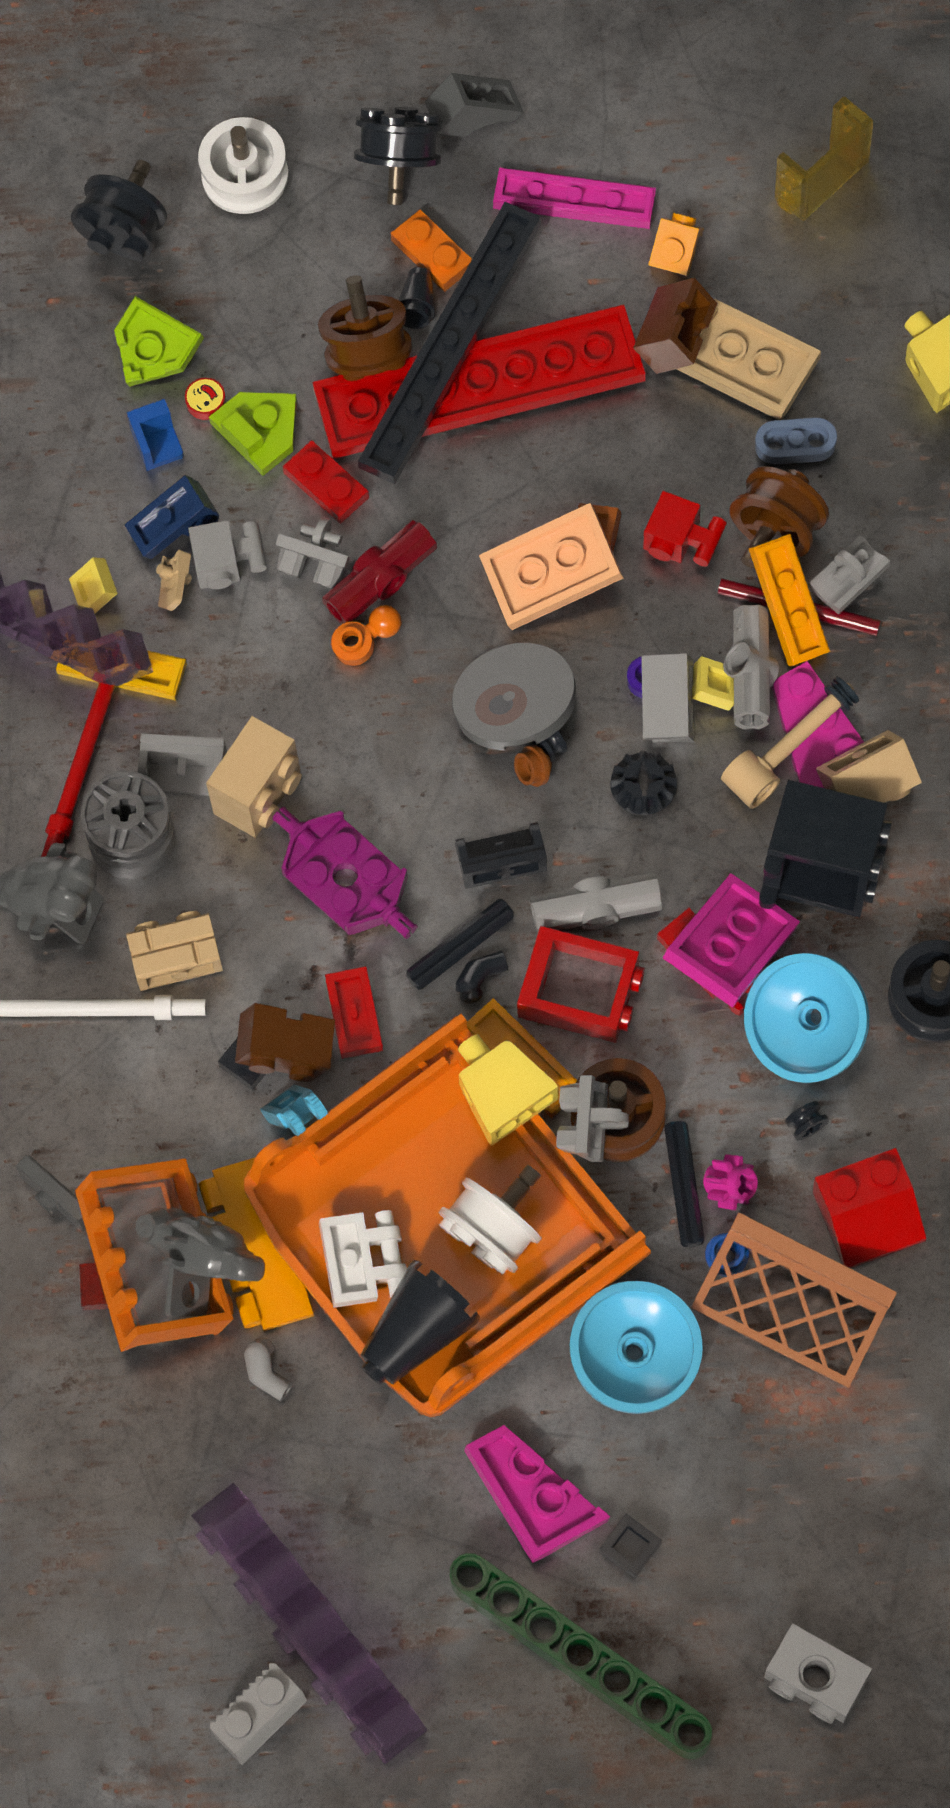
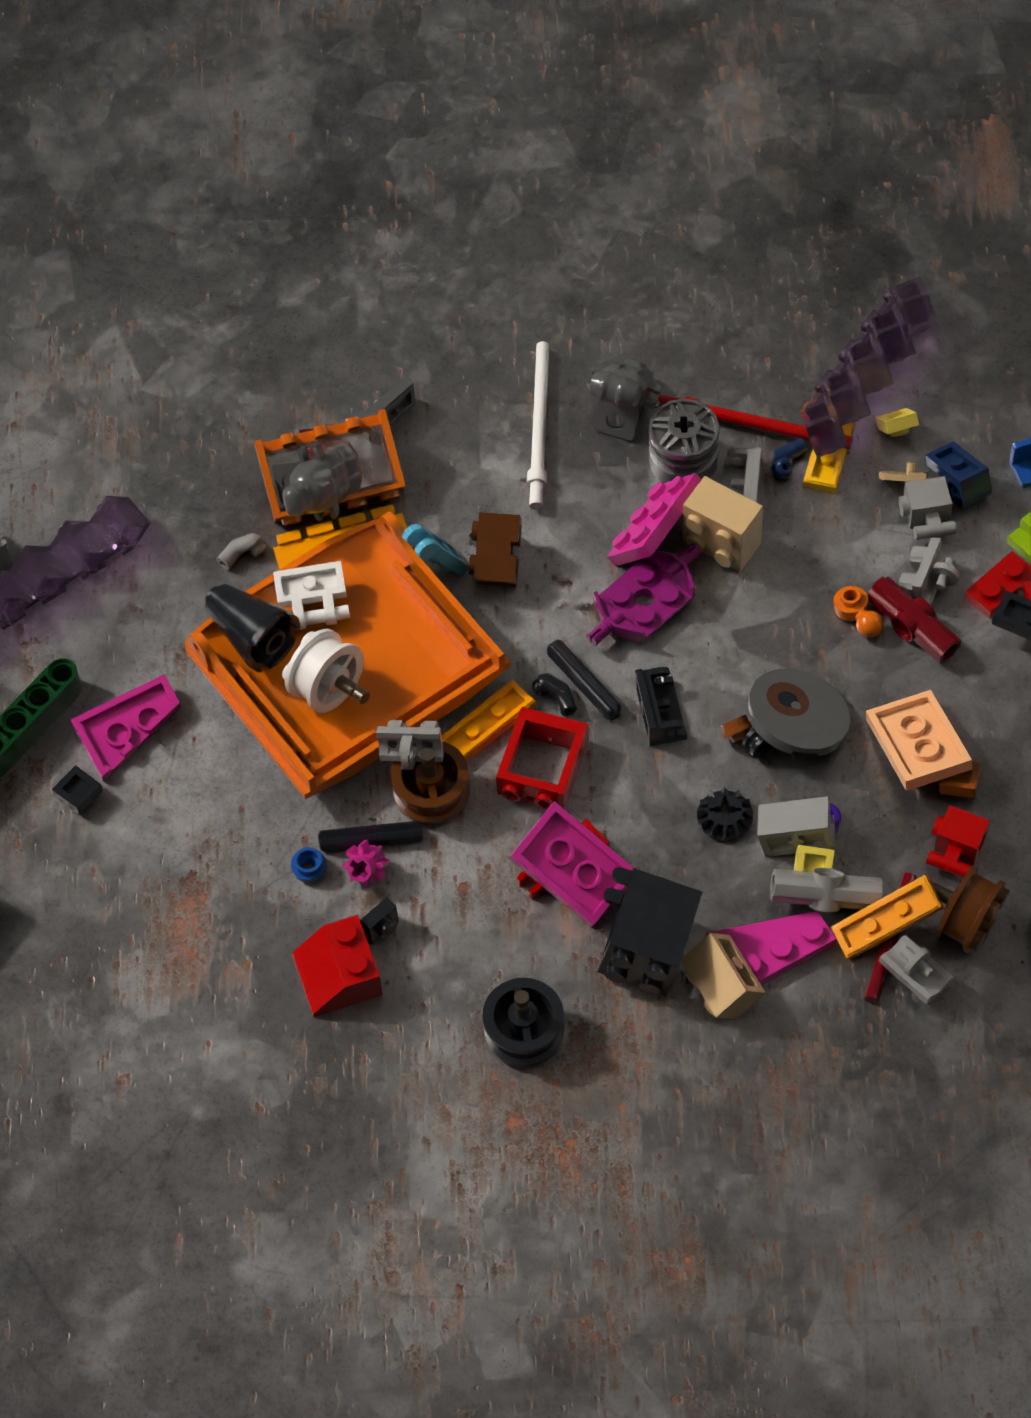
camera: 90 degrees right, 10 degrees down
tan brick [126,911,223,991] -> none
red plate [325,966,383,1059] -> none
light yellow torso [458,1034,558,1146] -> none
light grey piece [530,872,662,935] -> none
medium azure dish [569,1281,703,1414] -> none
nougat fence [691,1212,897,1388] -> none
tan piece [721,676,859,809] -> none
medium azure dish [744,953,870,1083] -> none
black bush [785,1101,829,1141] -> none
none -> black plate [360,897,399,945]
none -> dark pink plate [607,473,702,566]
none -> dark blue arm [770,438,808,479]

